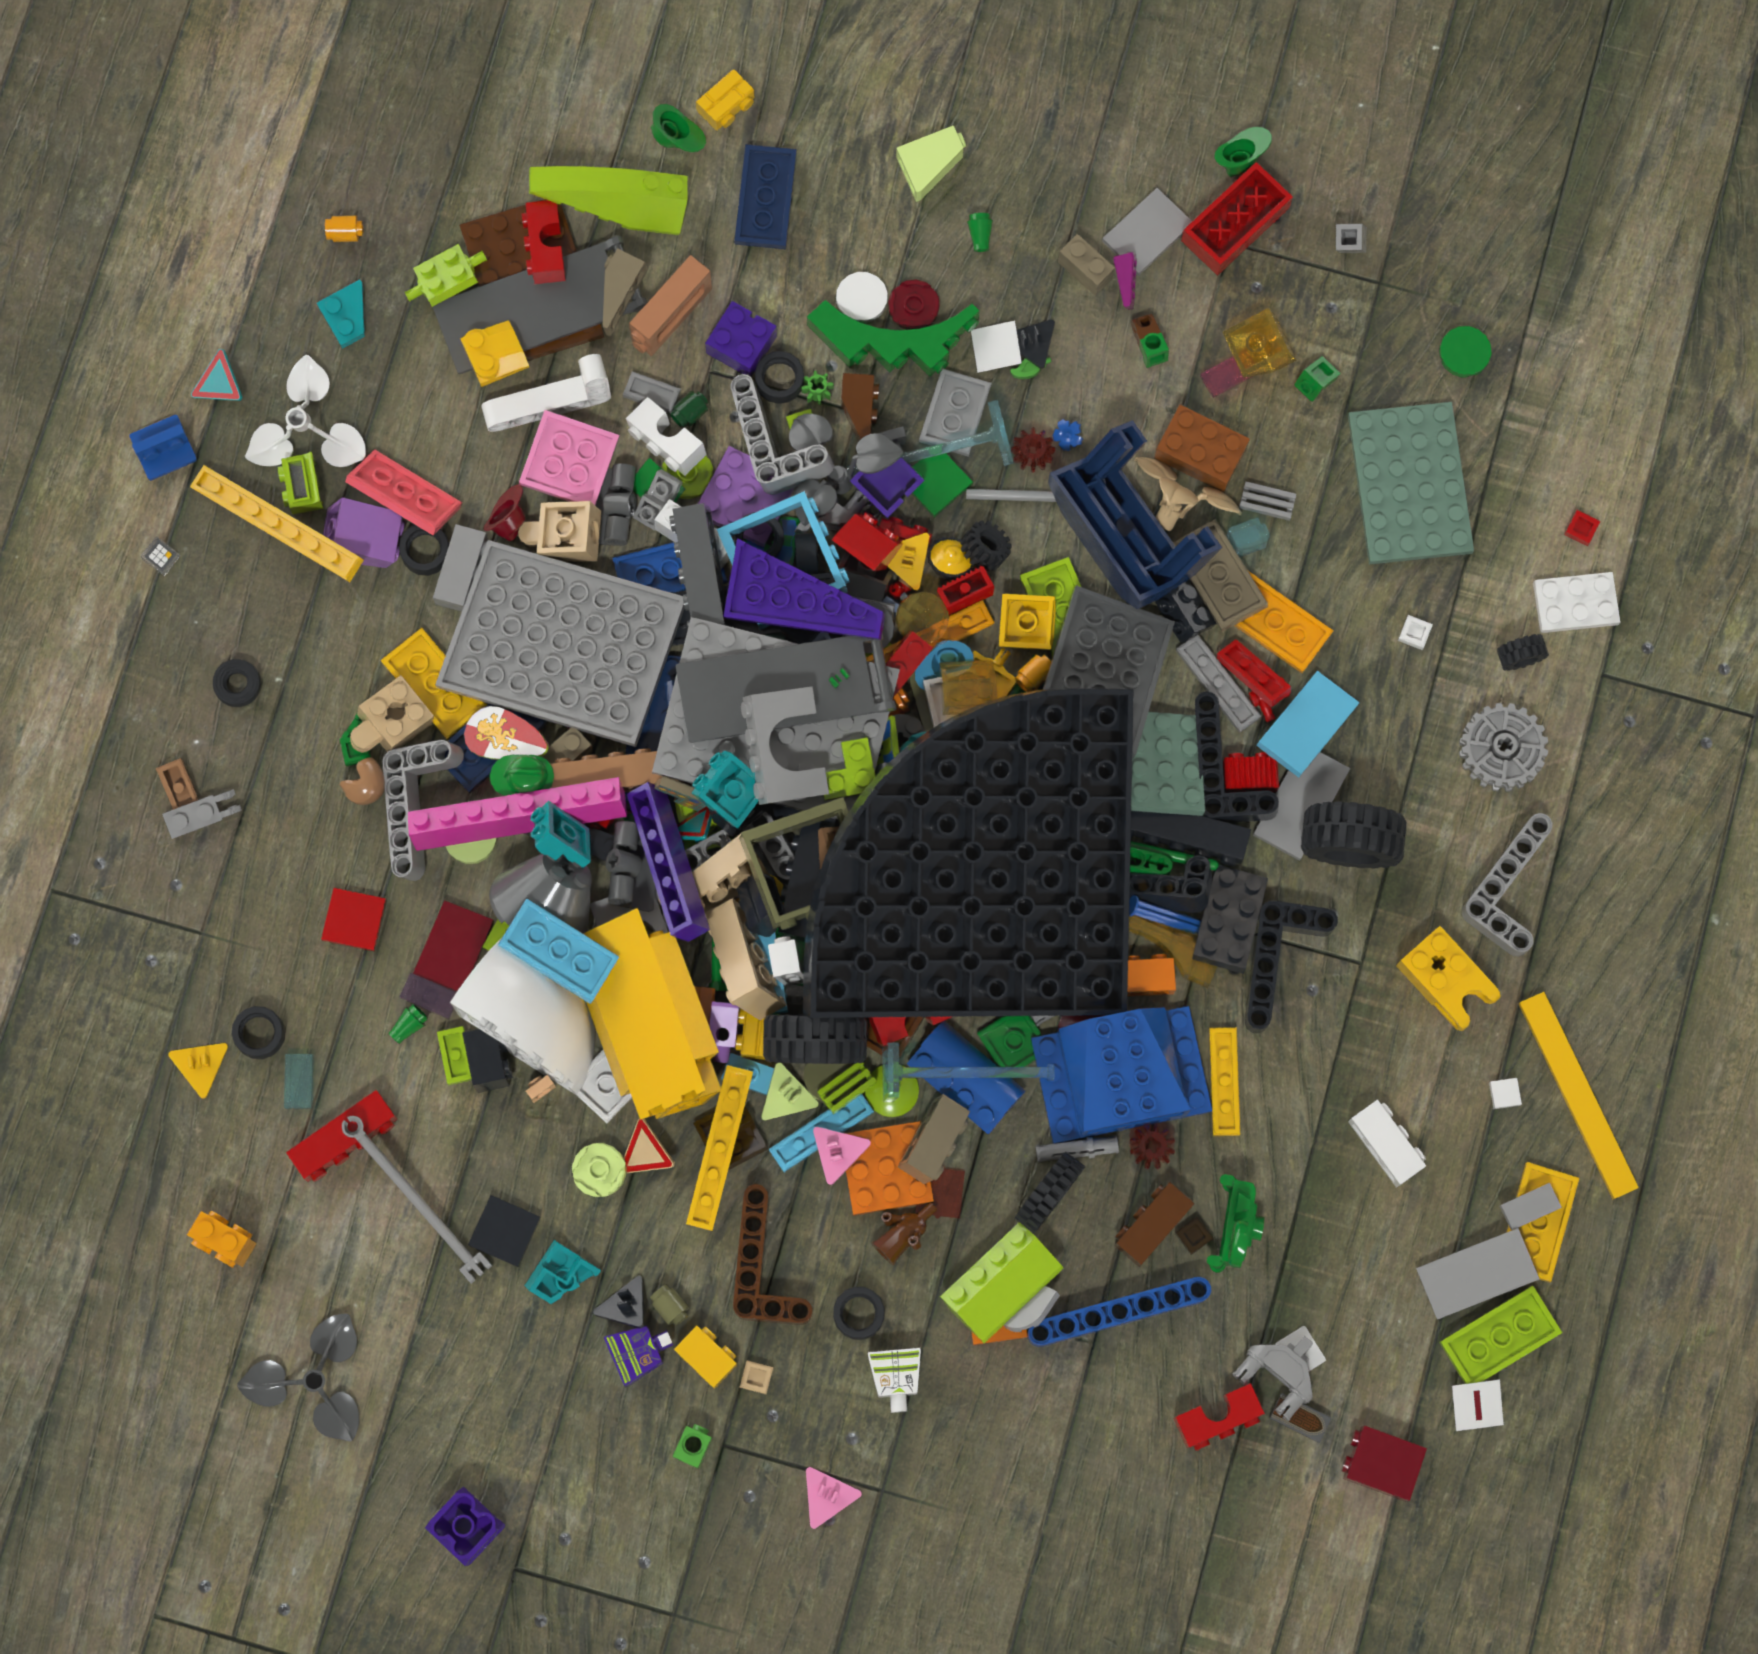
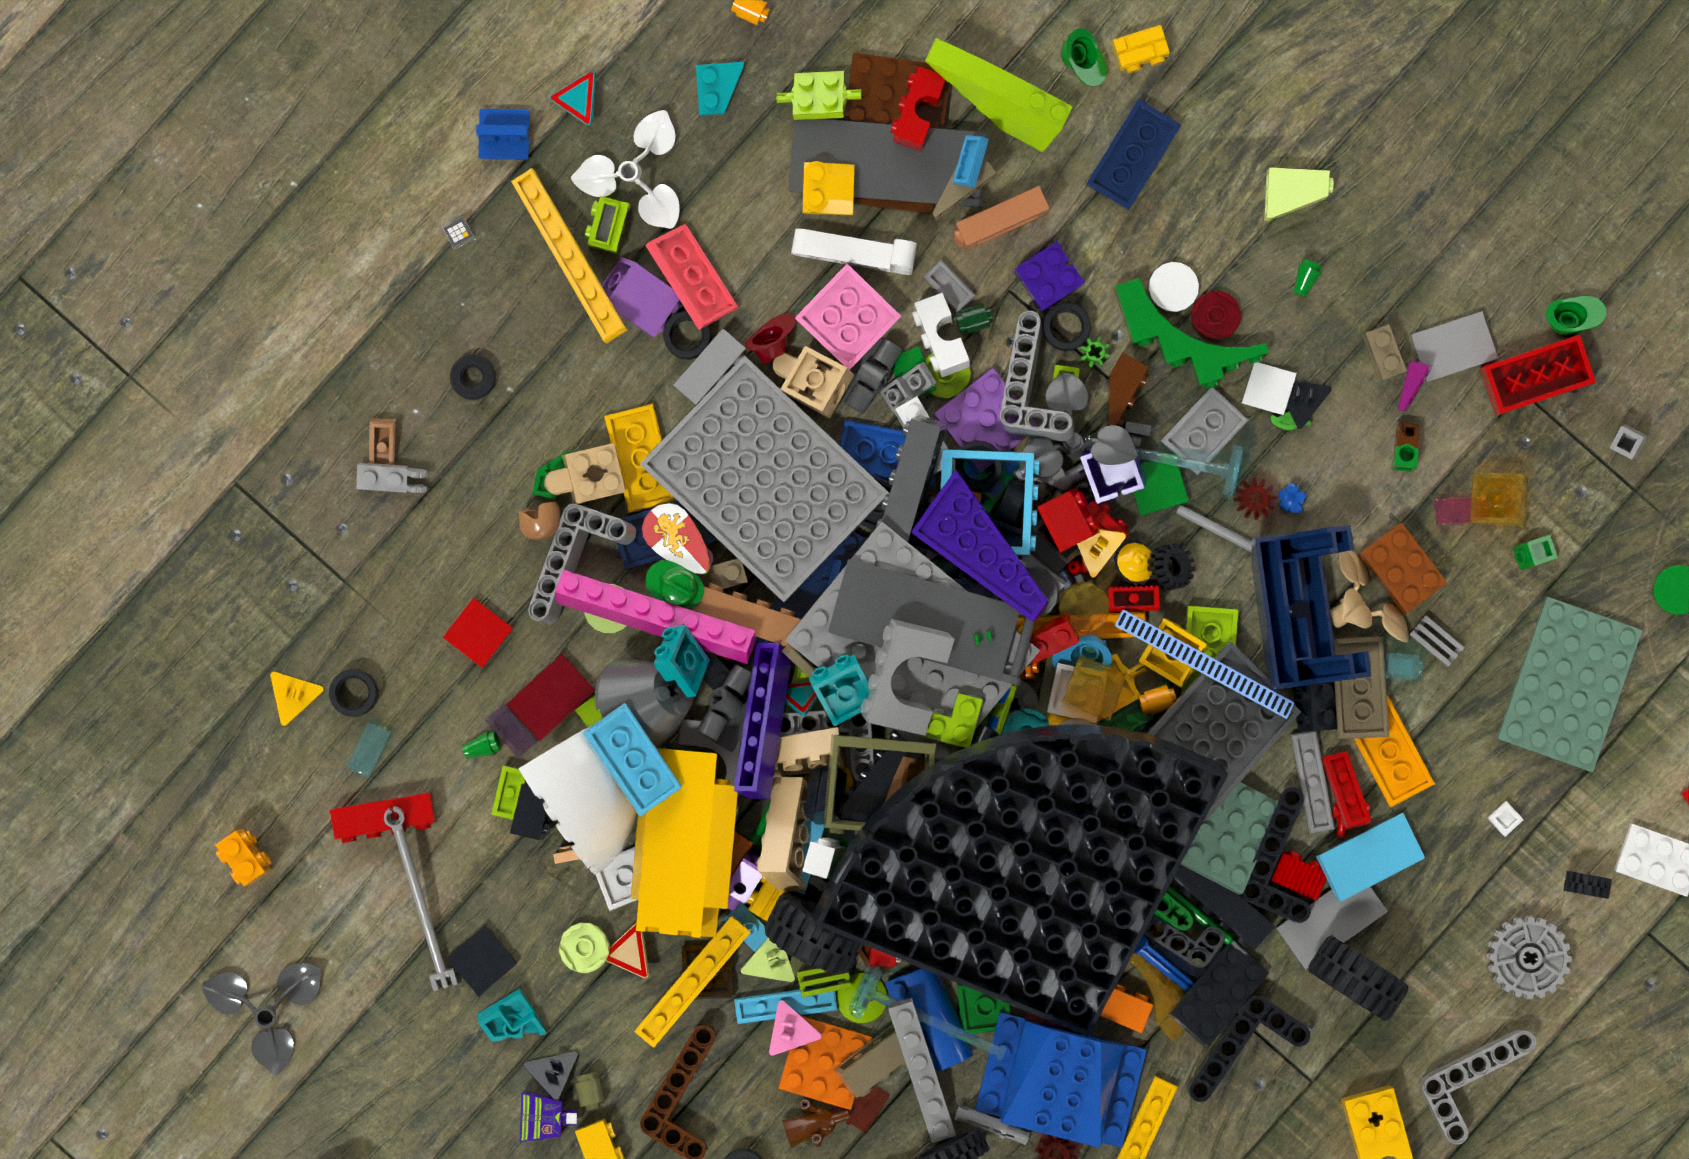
camera: 30 degrees right, 10 degrees up
none -> light grey plate [888,998,956,1143]
none -> dark azure plate [952,135,989,188]
none -> light blue sticker [1115,610,1294,719]

